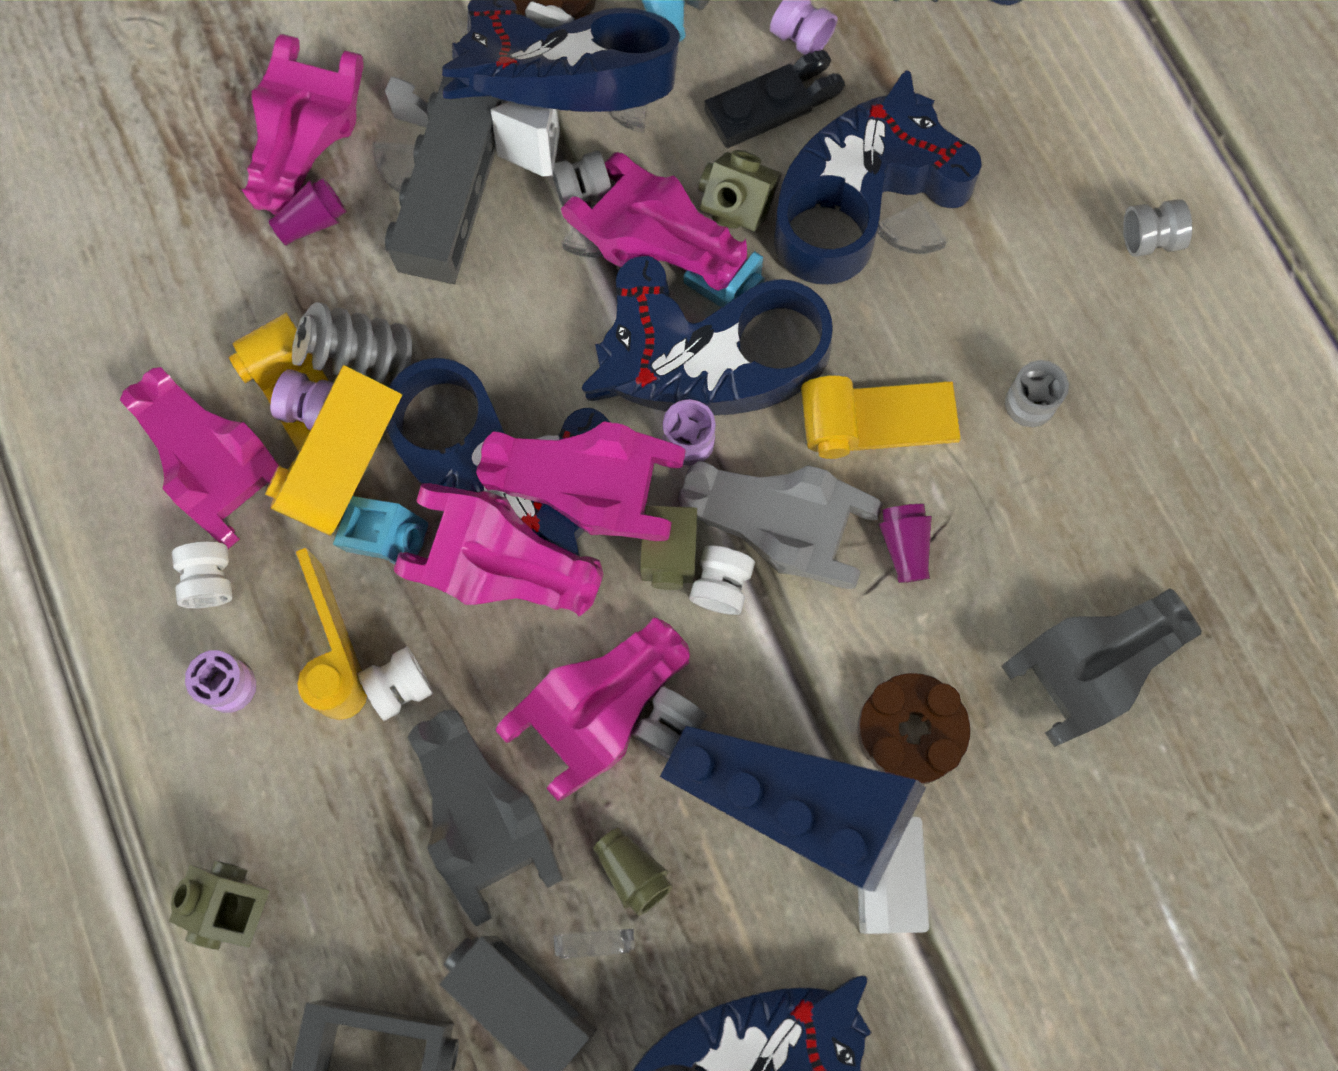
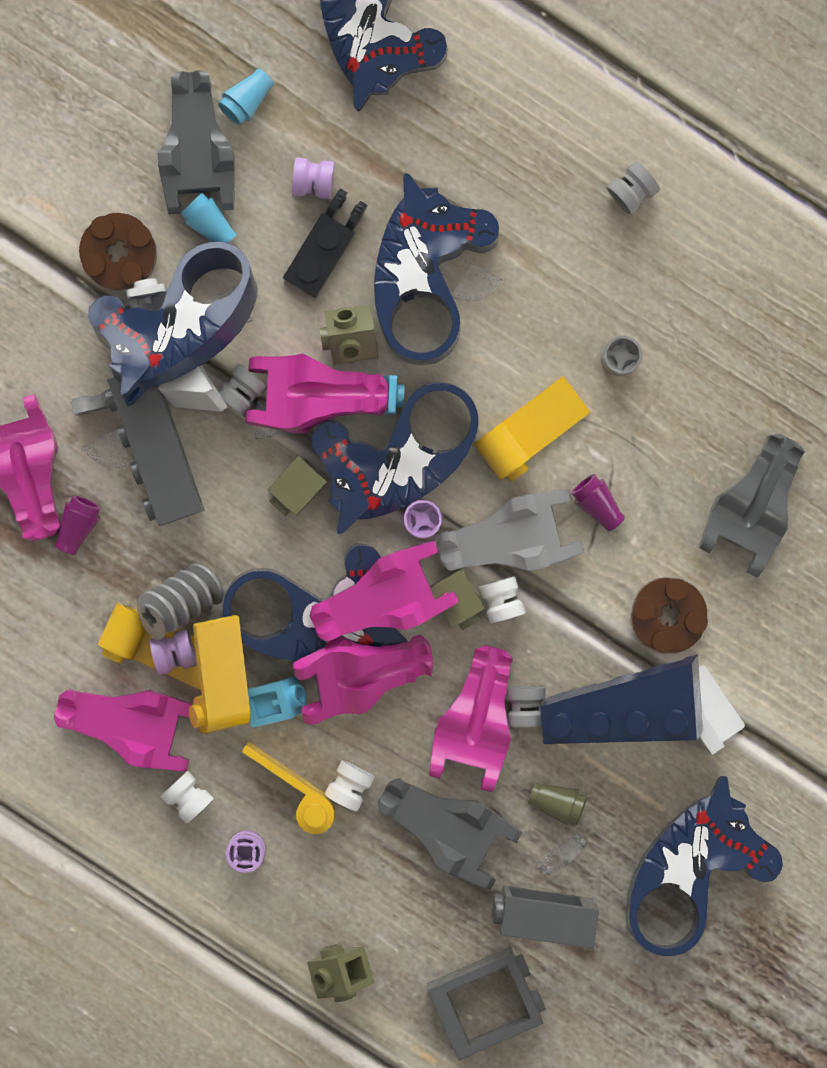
camera: 35 degrees left, 15 degrees up
none -> olive brick [268,456,328,516]

